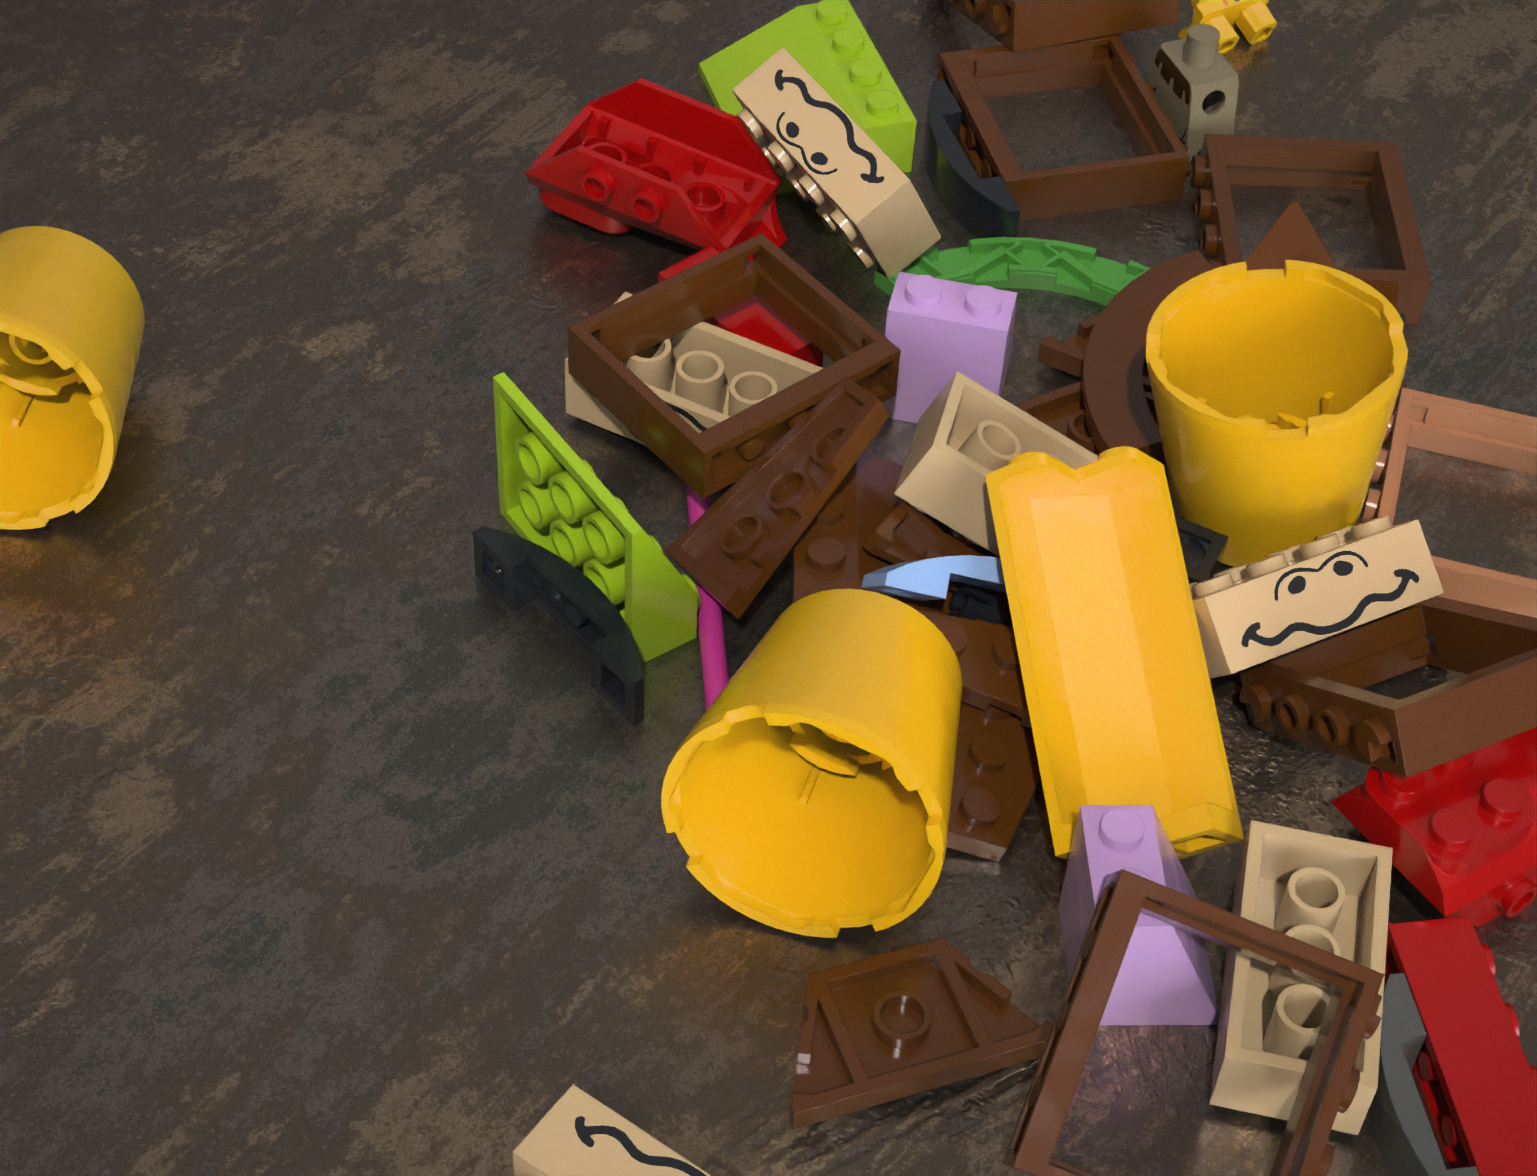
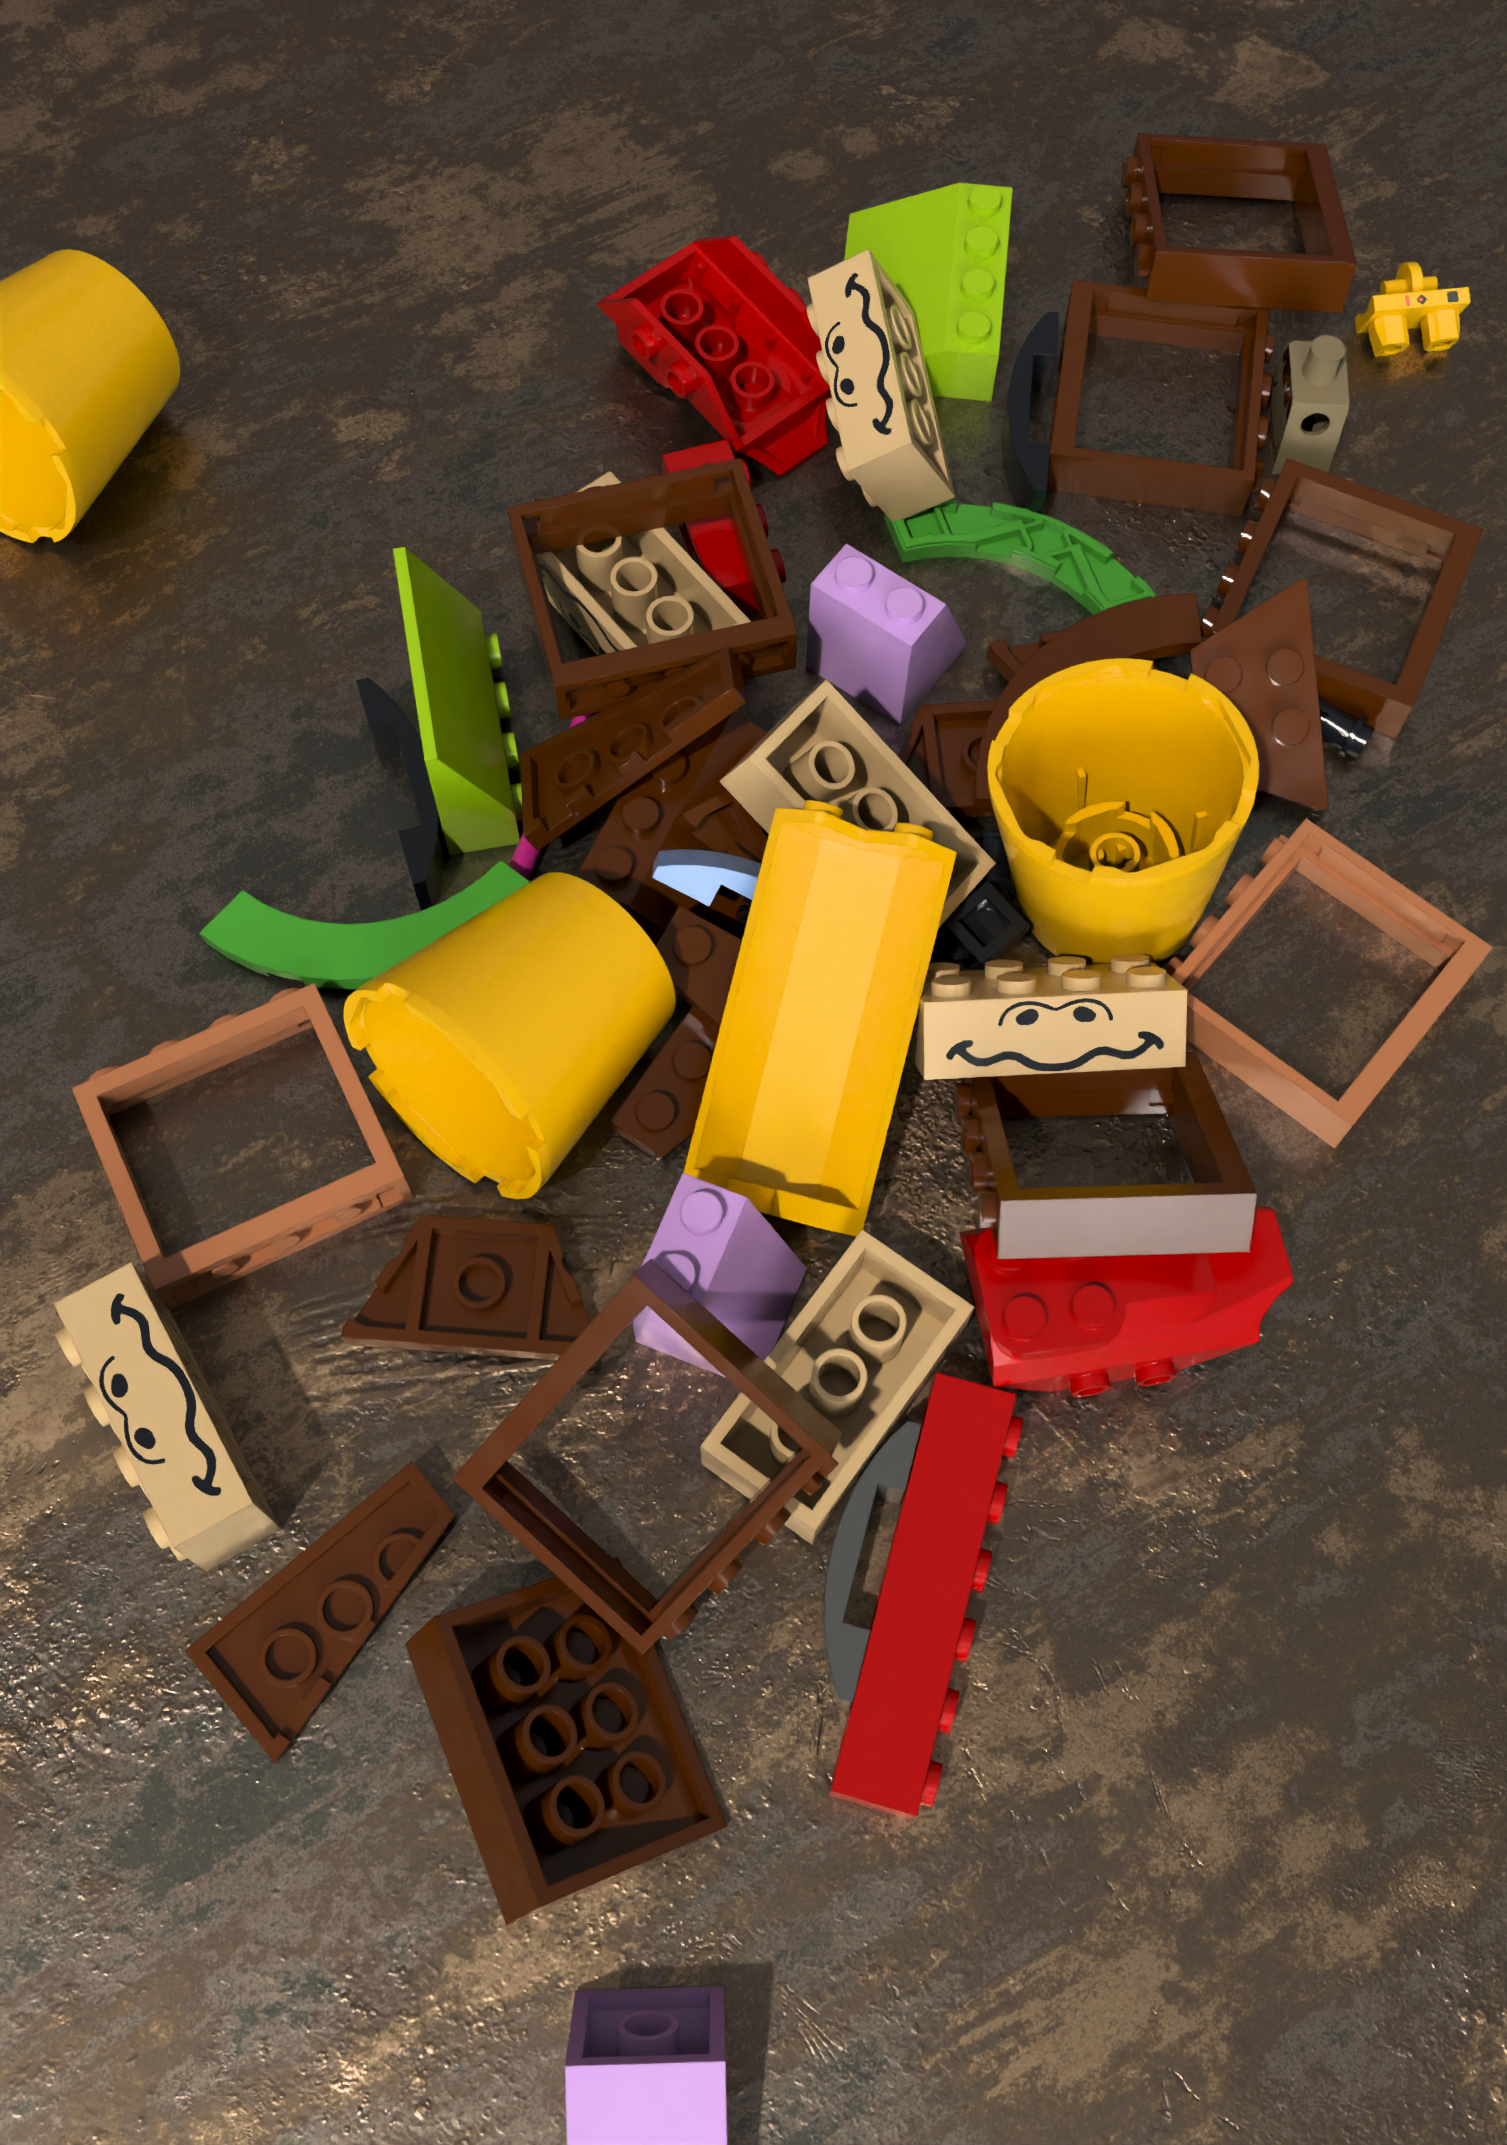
camera: 25 degrees right, 20 degrees up
none -> nougat window [71,983,413,1309]
none -> bright green tile [199,860,530,989]

